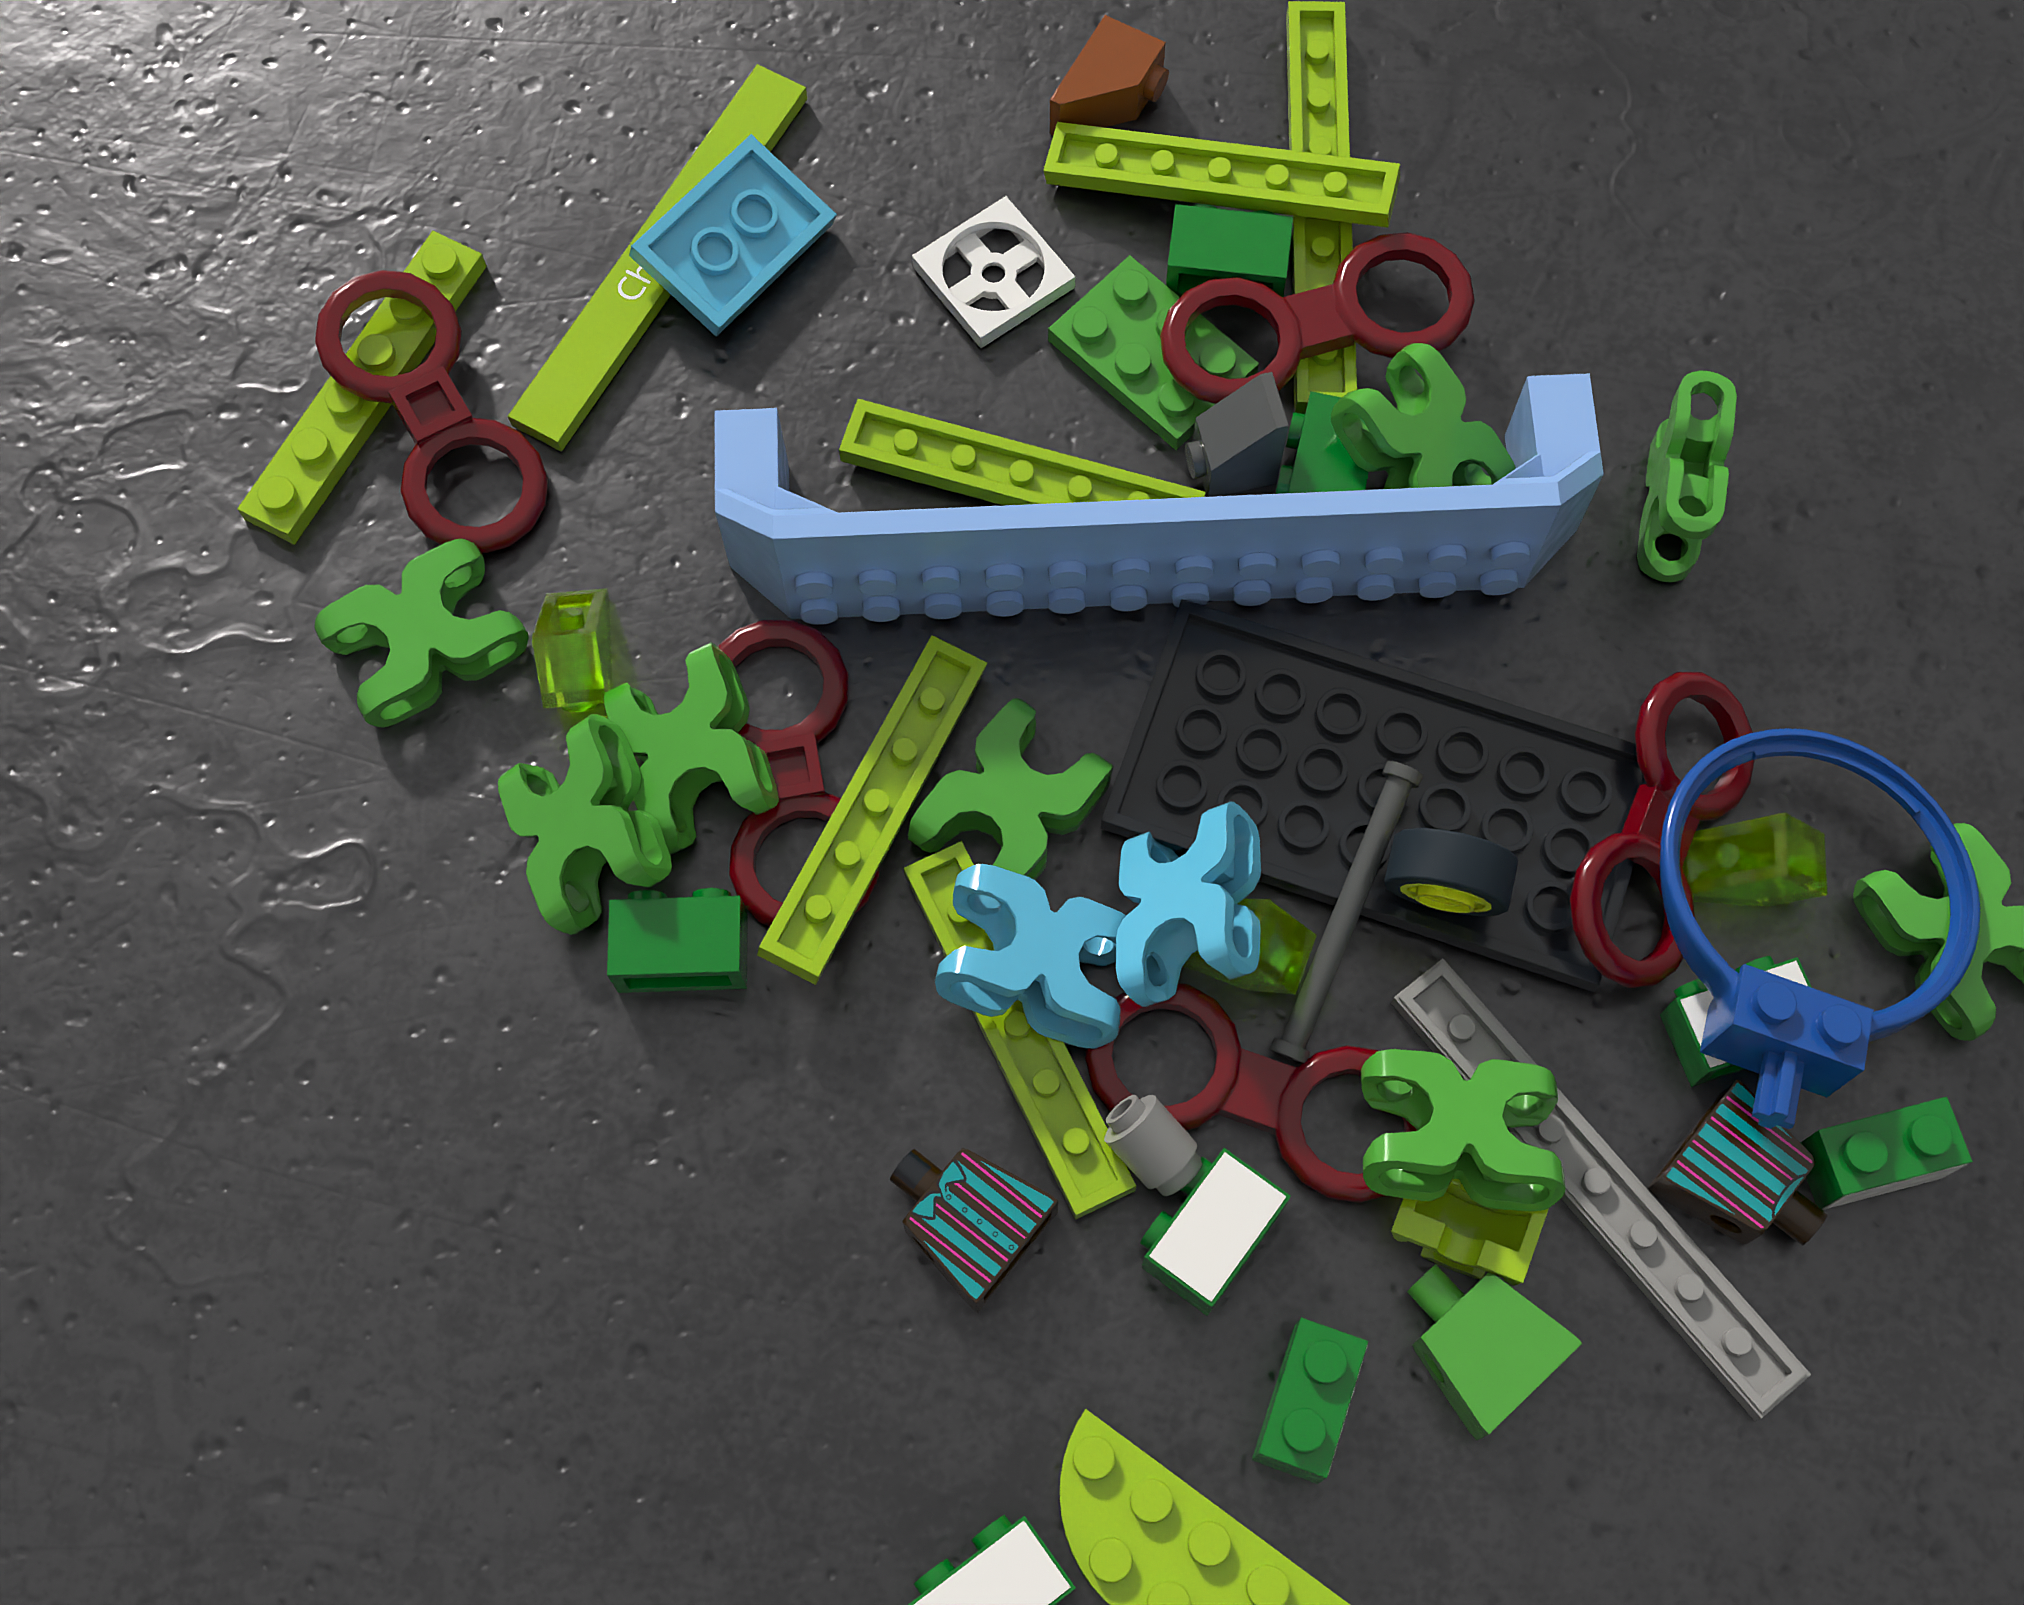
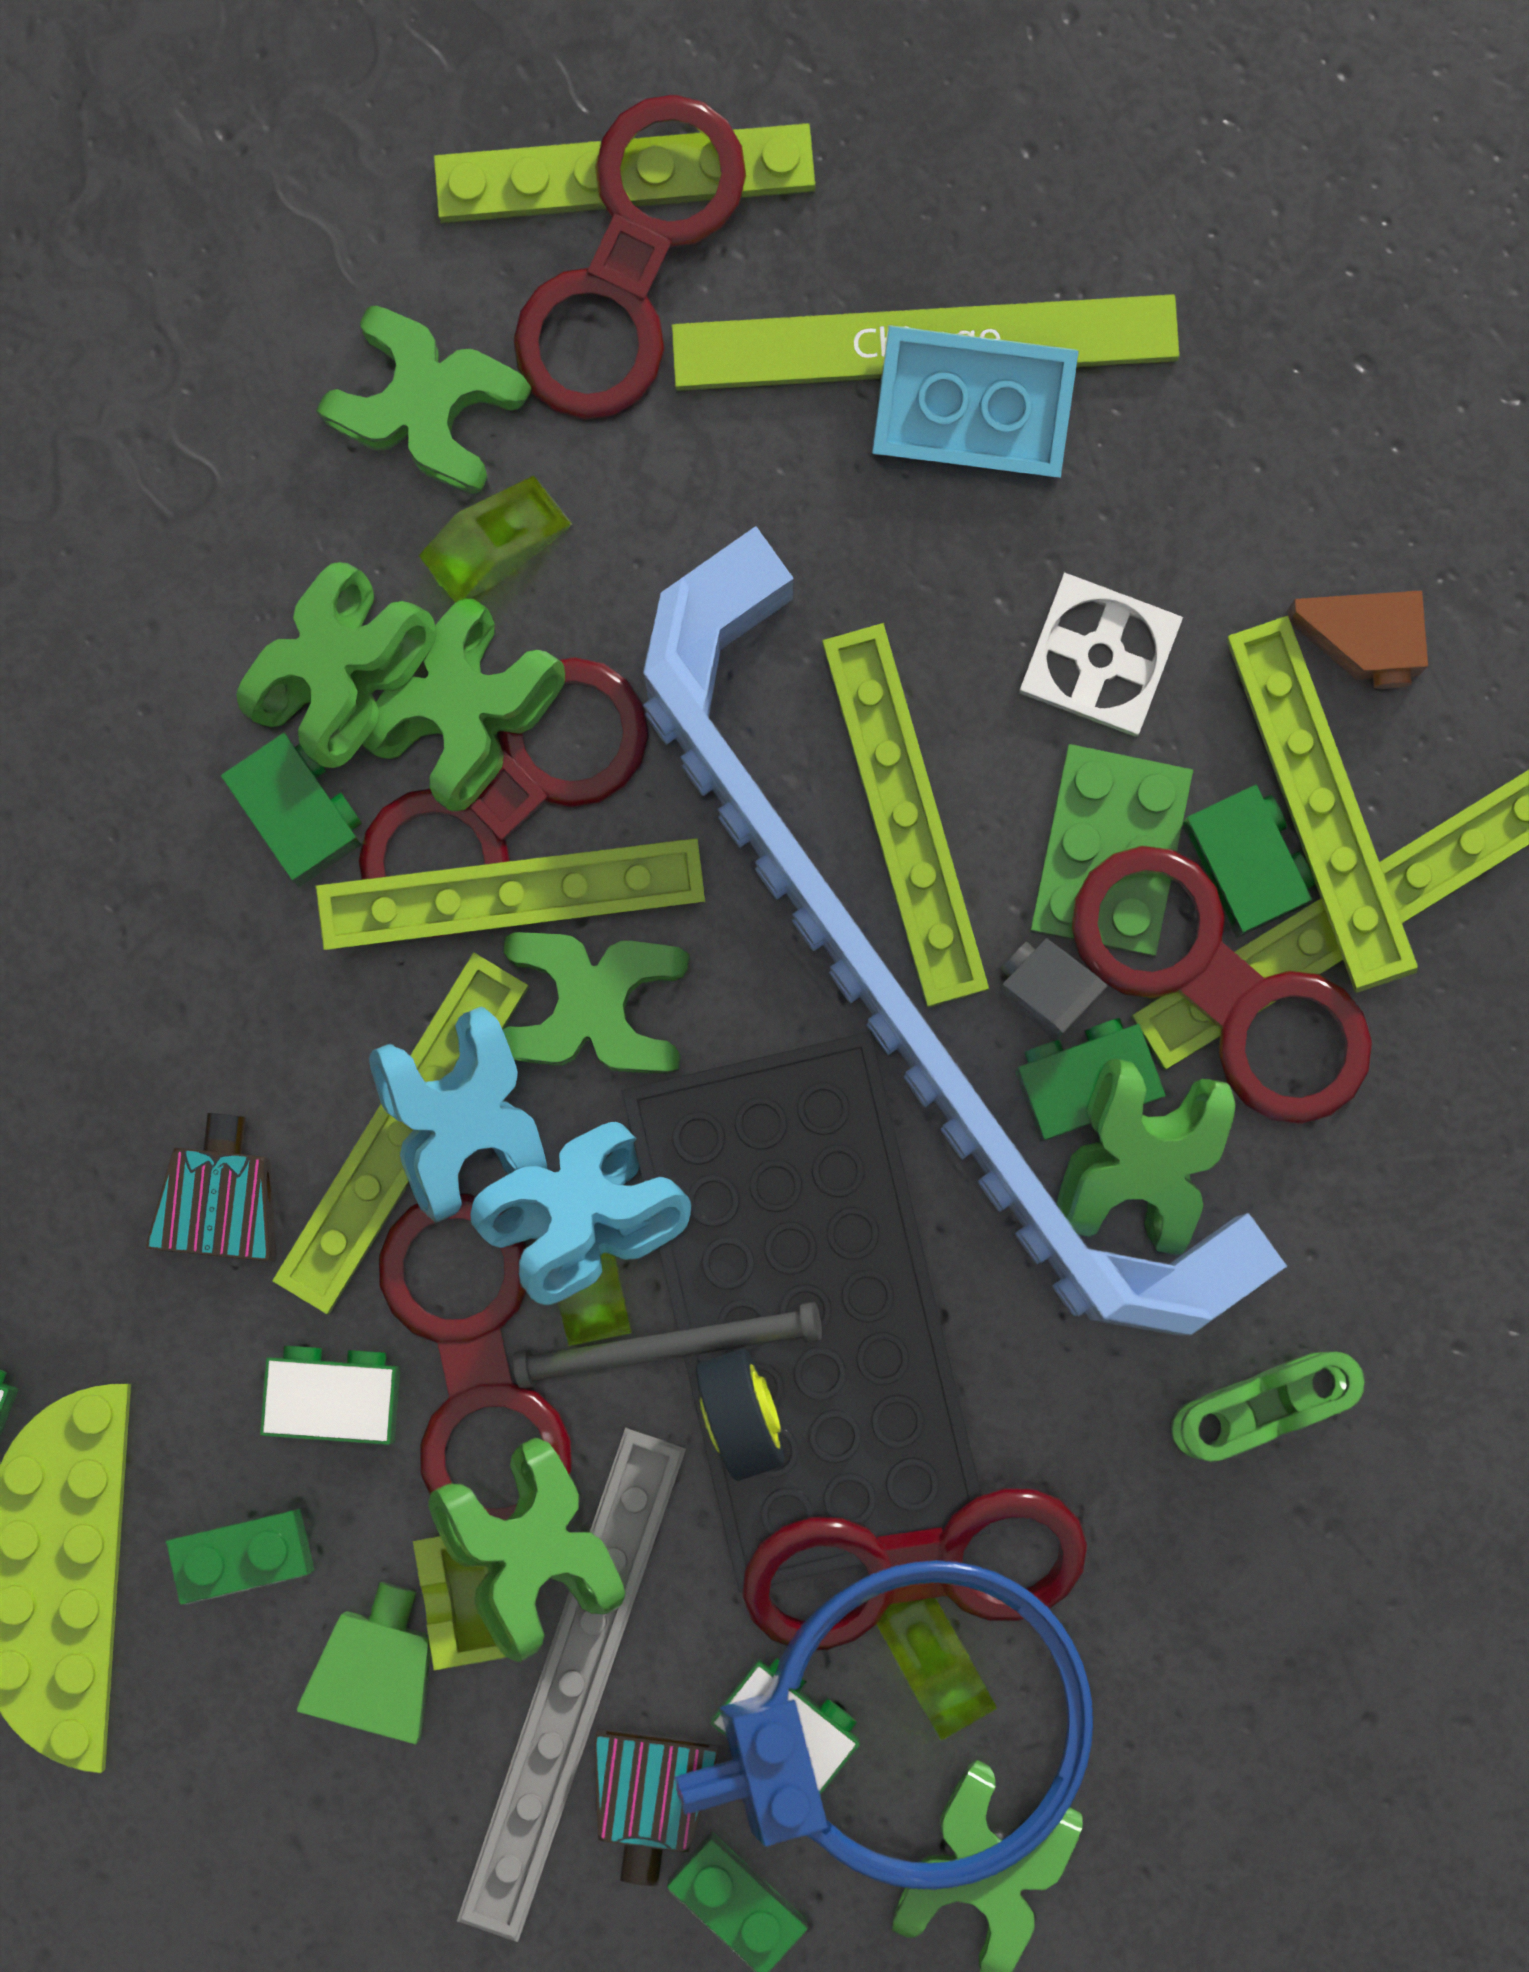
camera: 55 degrees right, 15 degrees up
light grey brick [1104,1095,1202,1196] -> none

